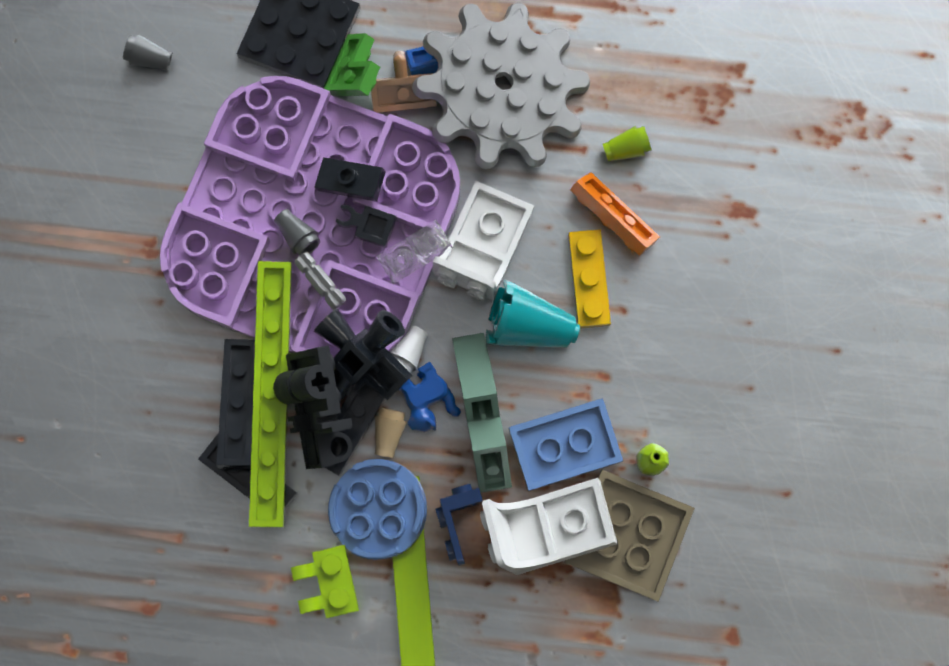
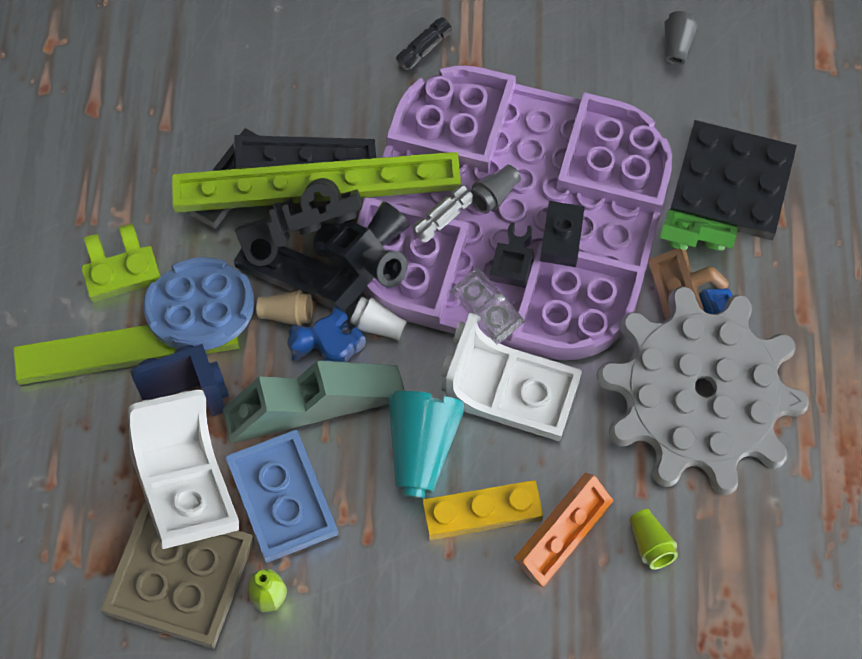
camera: 85 degrees right, 15 degrees down
none -> black axle [396,17,452,70]

